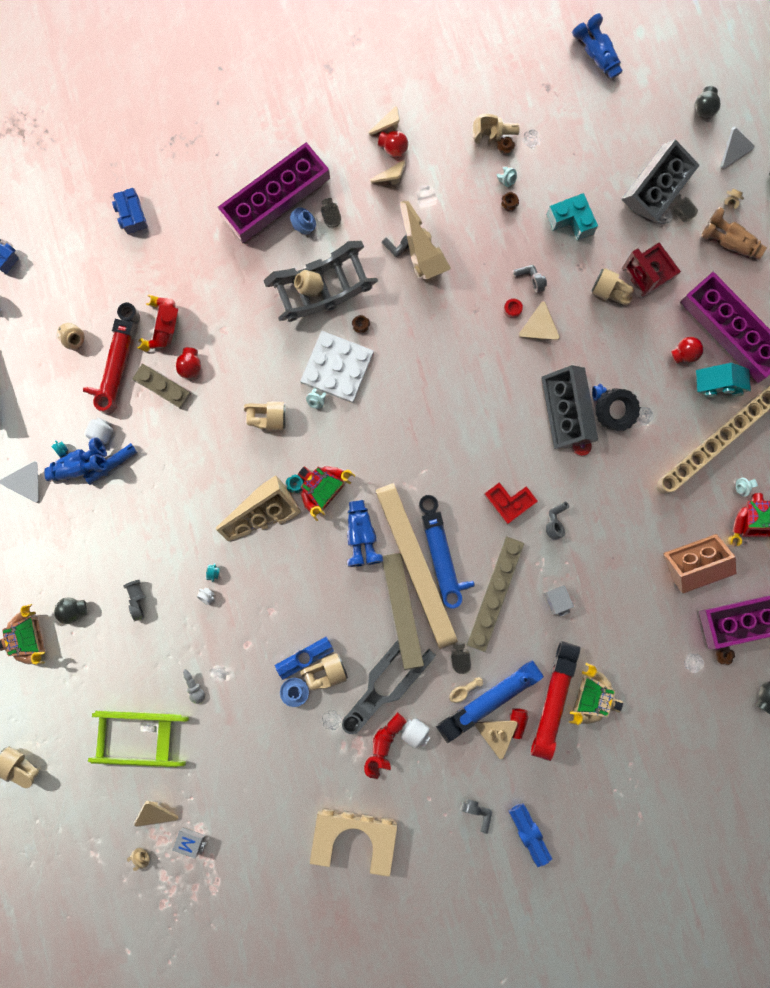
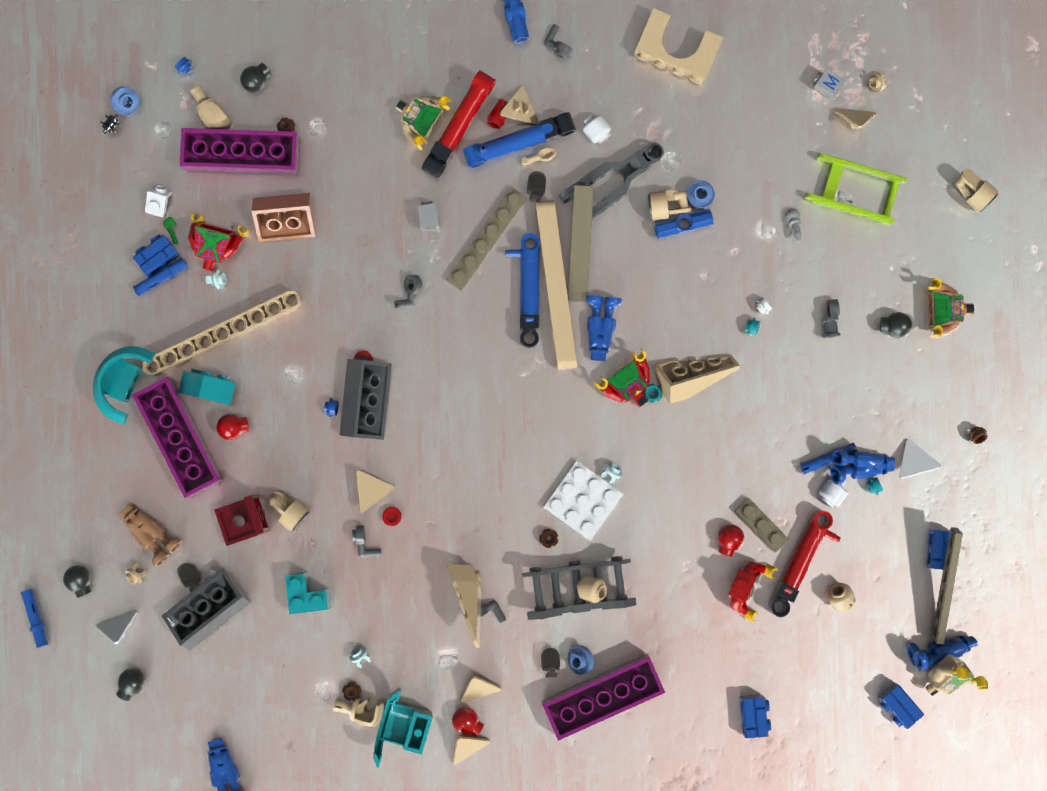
camera: 170 degrees left, 5 degrees up
tan piece [244,401,286,431] -> none
red piece [364,713,406,779] -> none
red plate [484,482,538,524] -> none
reddish brown plate [501,192,519,211] -> none
black tyre [595,388,640,431] -> none
none -> teal piece [373,687,433,768]

